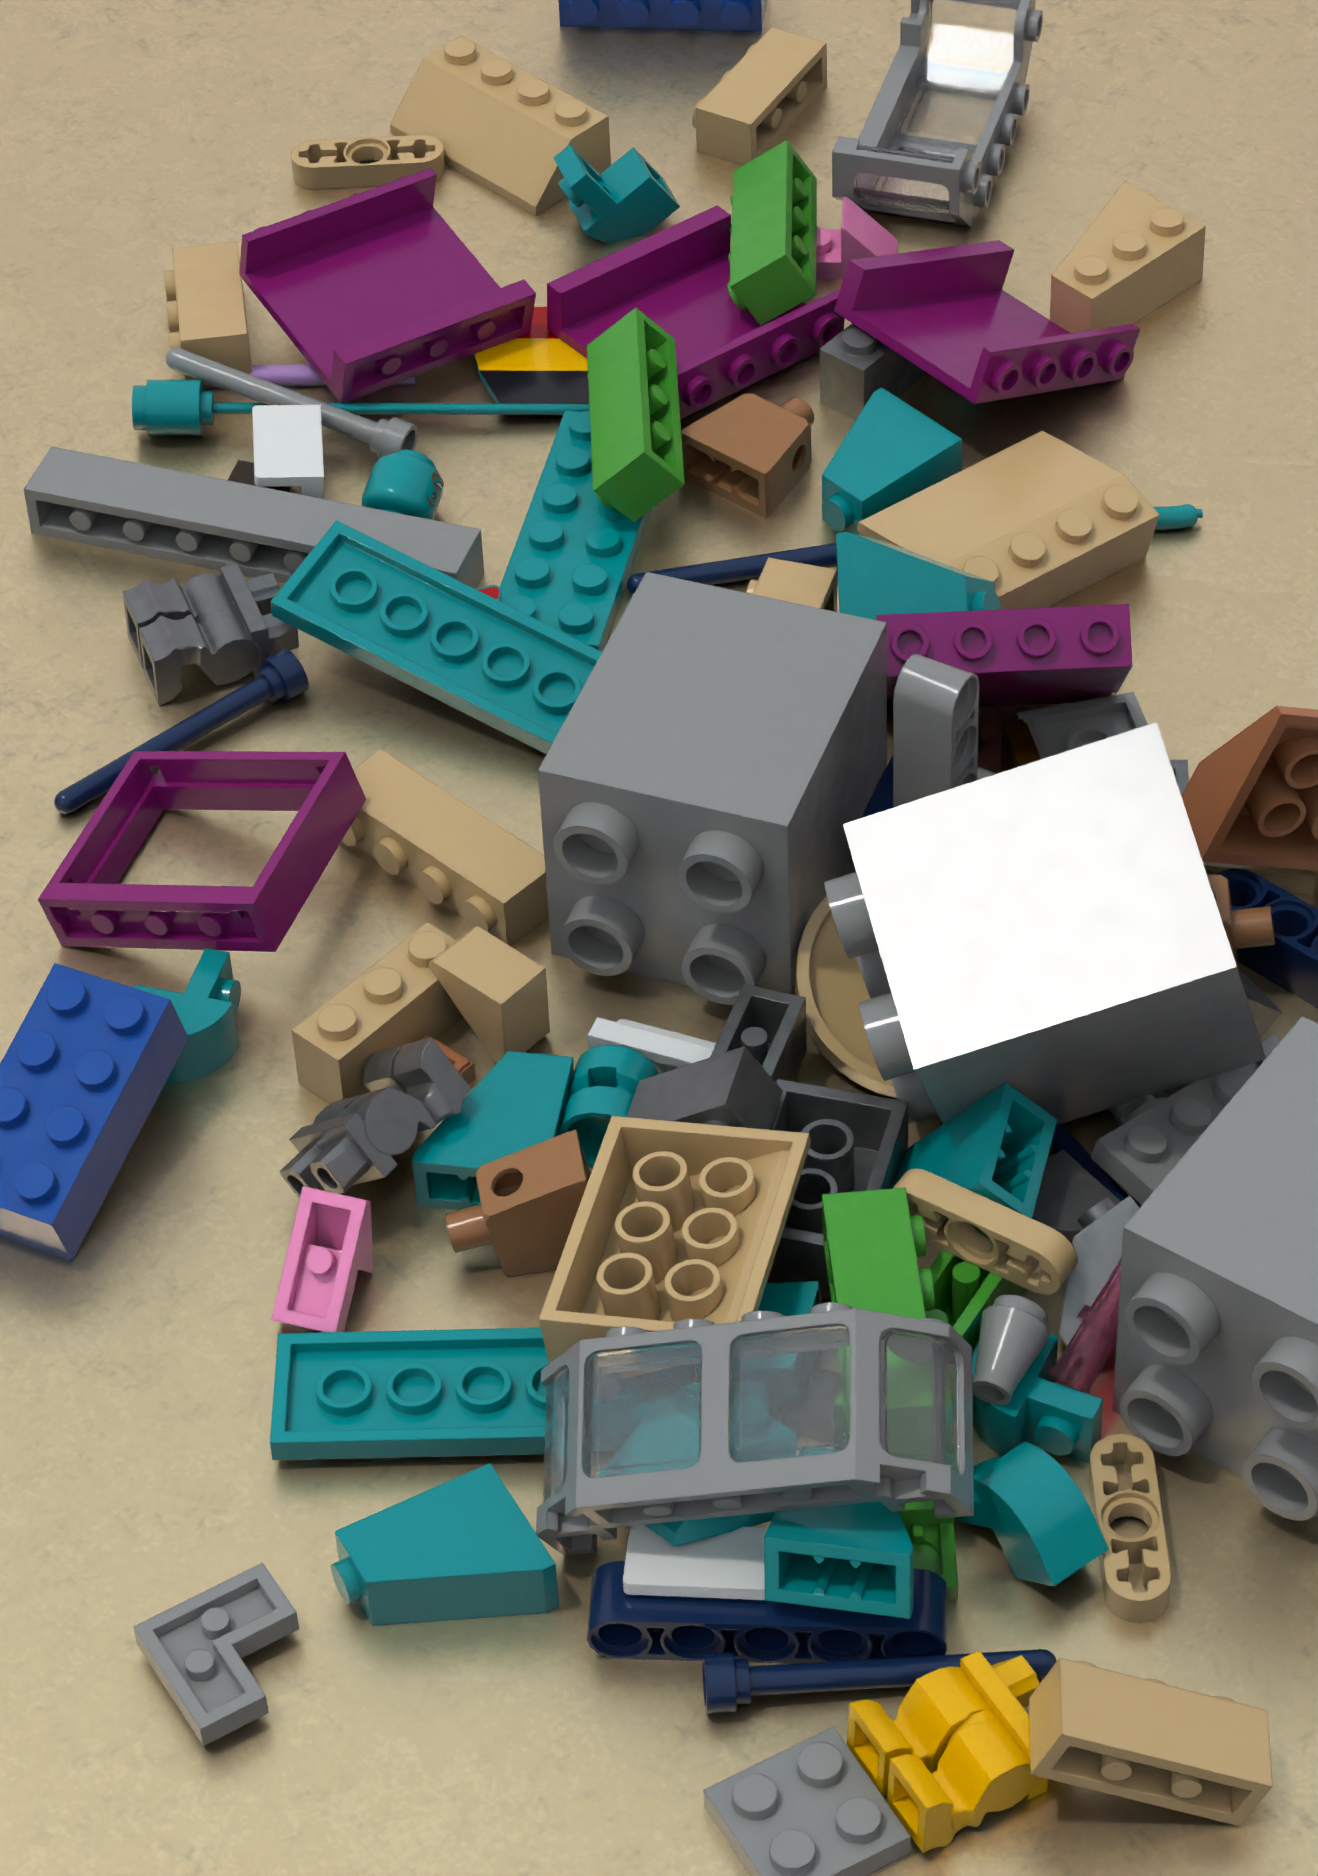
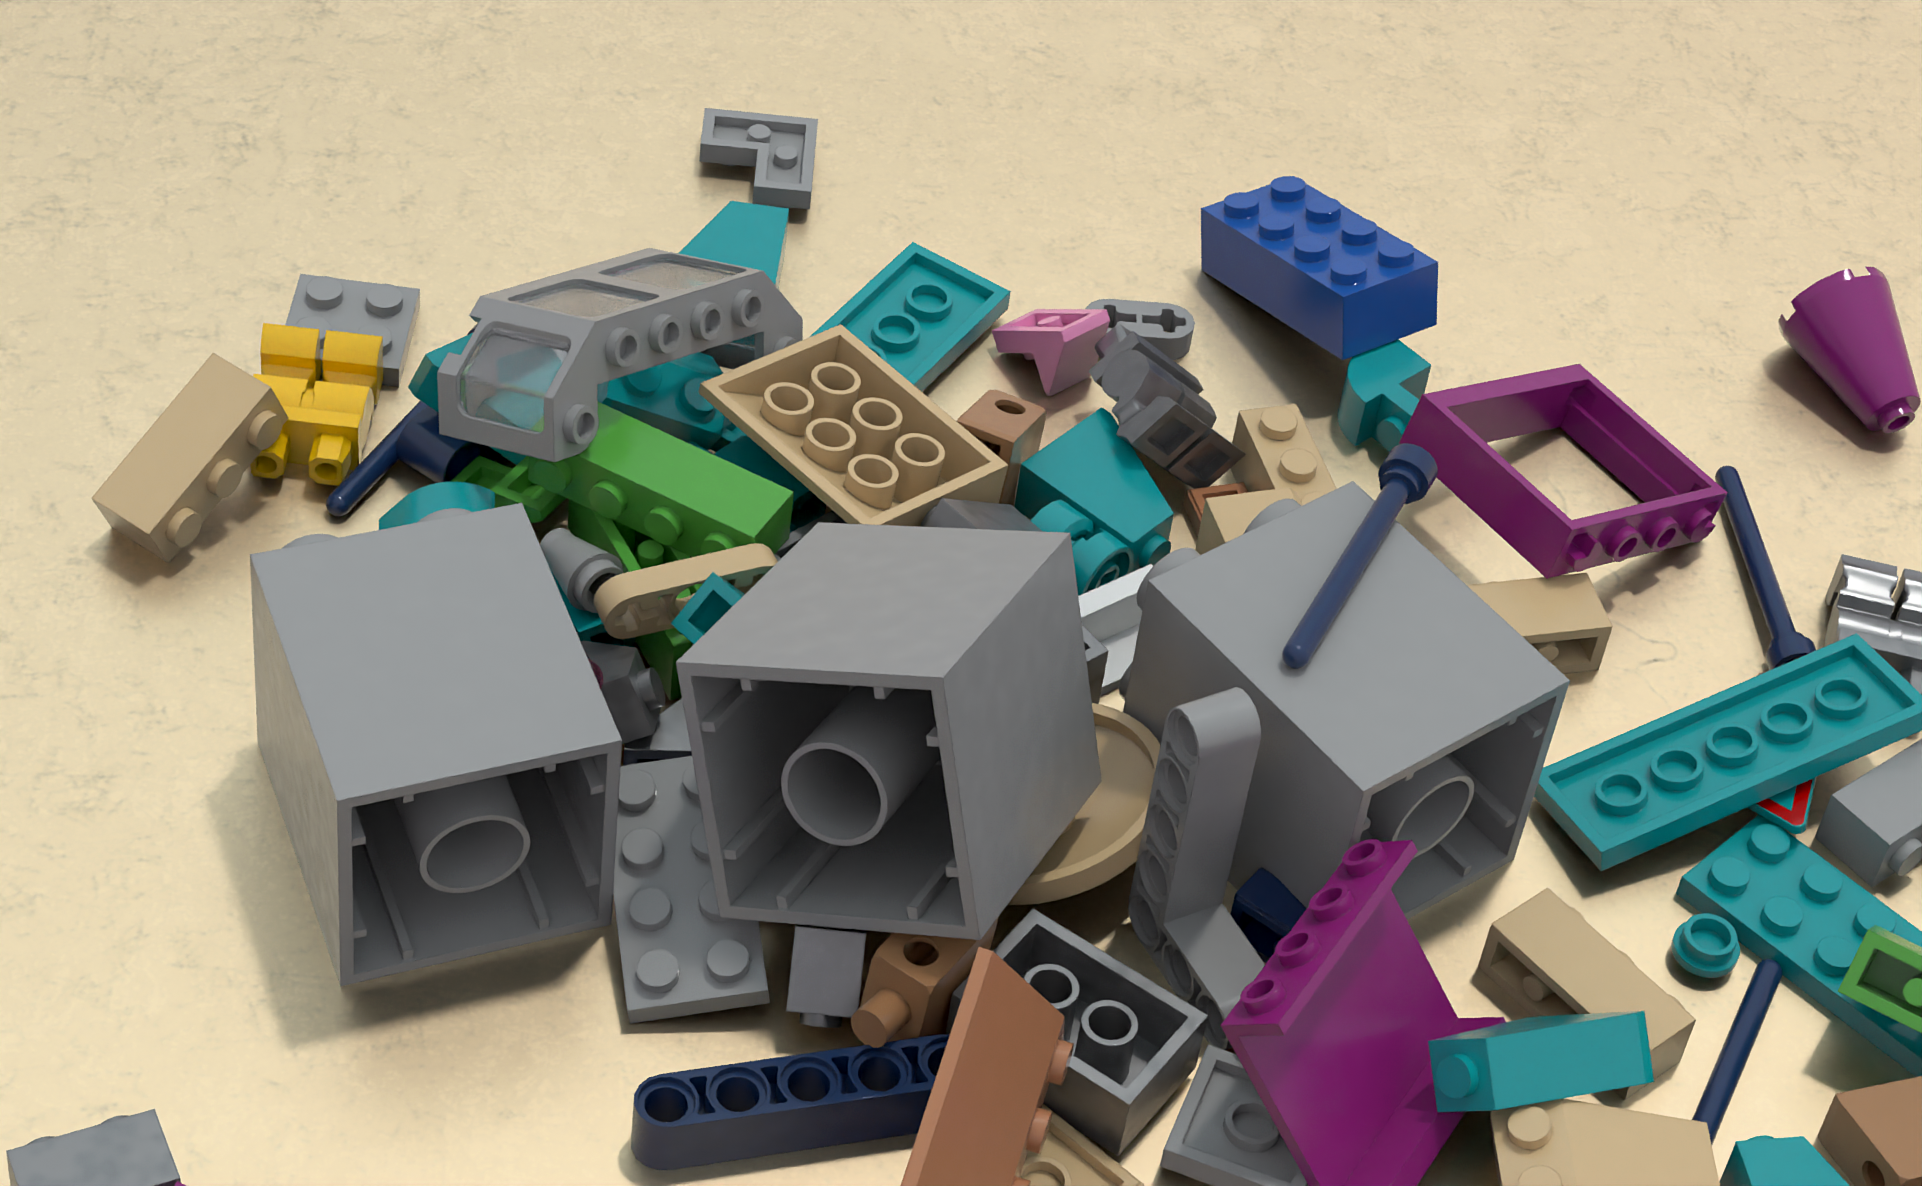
camera: 115 degrees right, 0 degrees up
none -> light grey beam [1085,299,1195,360]
none -> dark blue piece [1282,443,1438,669]

